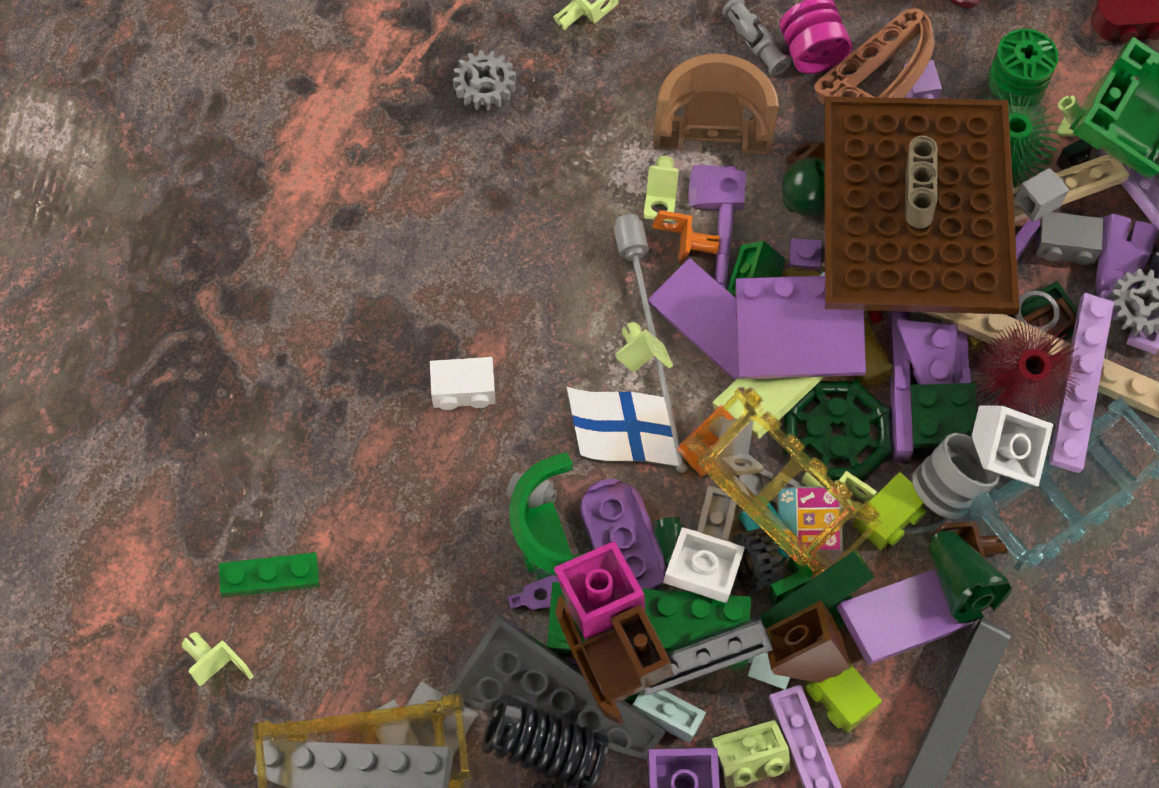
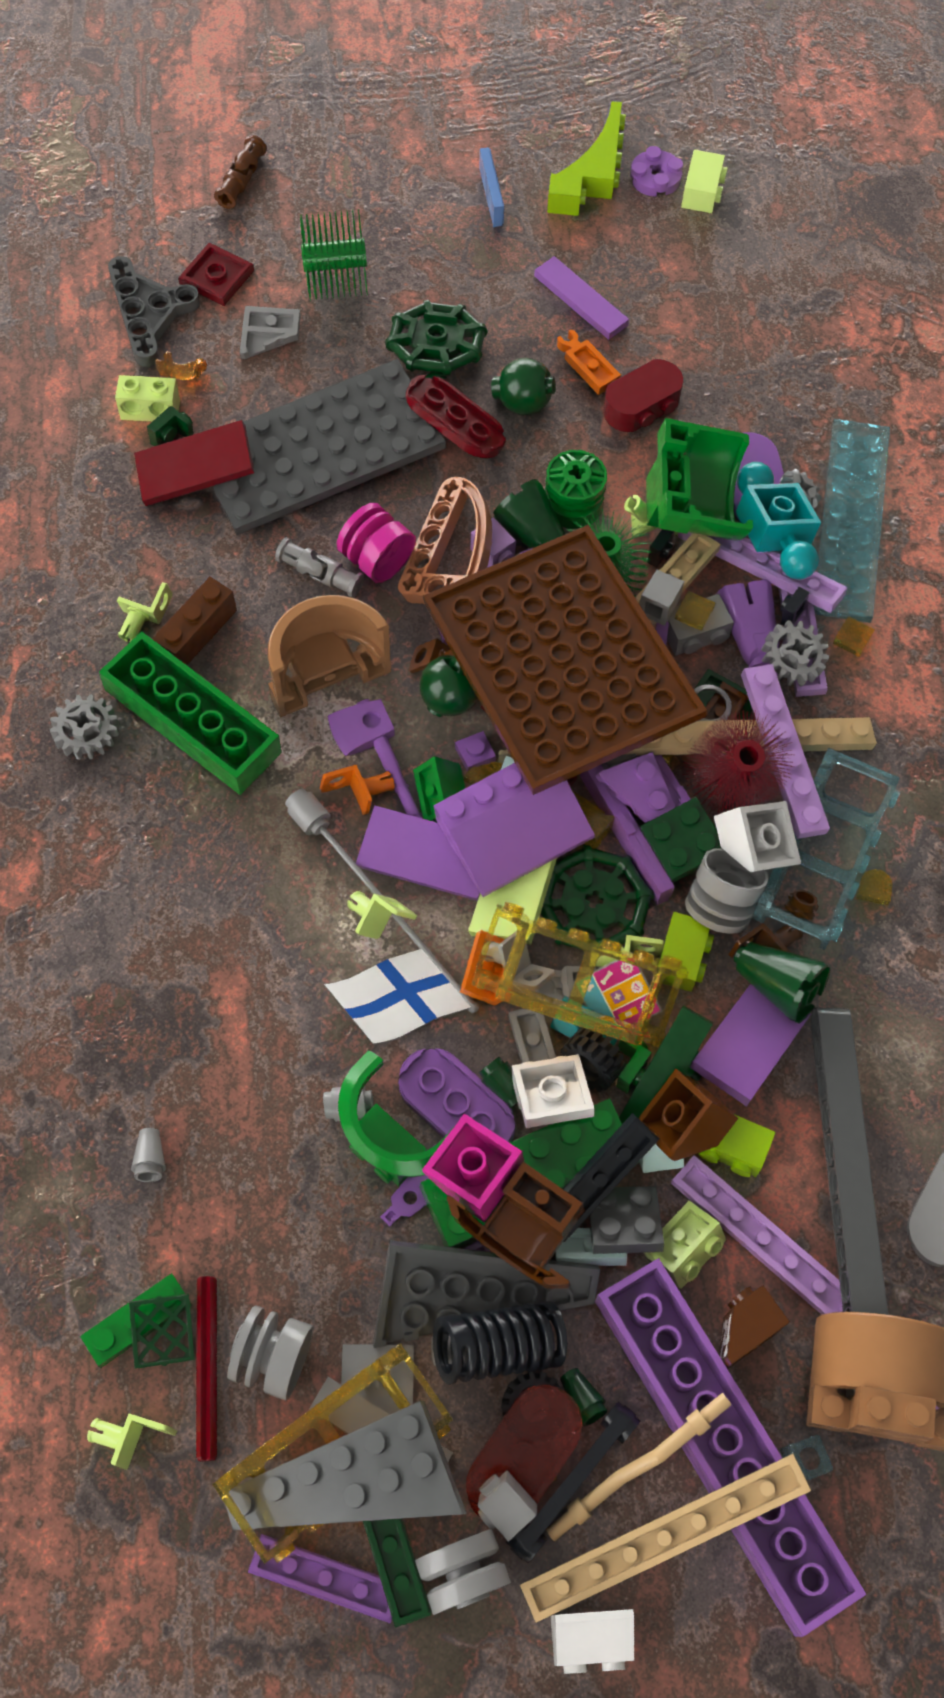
camera: 30 degrees left, 0 degrees up
white brick [430,357,496,410] -> none
yellowish green bracket [644,156,679,221] -> none
dark tan beam [905,136,937,228] -> none
none -> green brick [99,631,282,795]
none -> dark green window [129,1293,195,1369]
none -> light grey cone [131,1128,166,1182]
none -> reddish brown brick [152,576,237,665]
none -> dark red axle [196,1276,217,1462]
none -> light grey wheel [227,1305,314,1401]
none -> dark green cone [493,479,565,548]
none -> dark grey plate [589,1186,664,1254]
none -> clear yellow tile [675,591,716,631]
none -> reddish brown plate [784,889,819,920]
none -> clear yellow tile [856,869,893,906]

